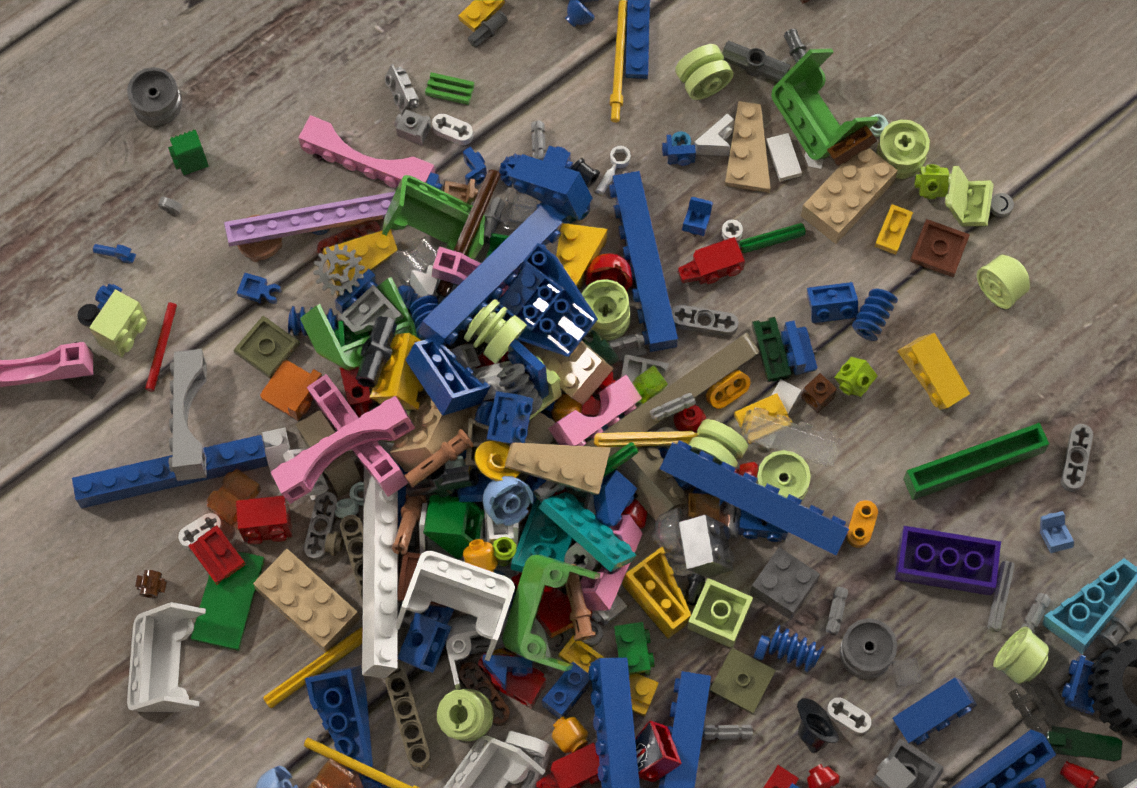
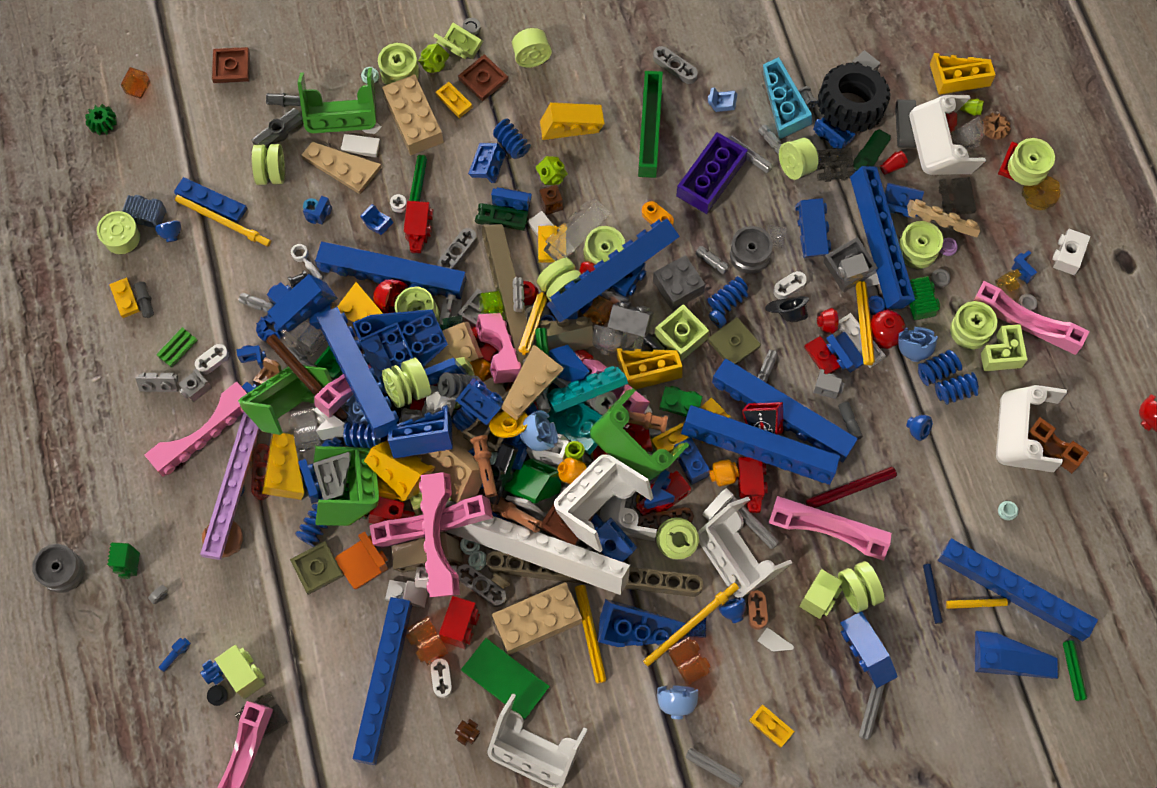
camera: 65 degrees left, 0 degrees up
red bar [145,302,177,392] -> none
light grey arch [169,349,207,481] -> none
red plate [188,525,246,585] -> none
blue plate [237,273,282,304] -> none
light grey gear [313,244,365,296] -> none
black piece [355,316,397,388] -> none
white slope [694,114,734,156] -> none
light orange plate [706,370,751,409] -> none
reddish brown plate [827,125,877,166] -> none

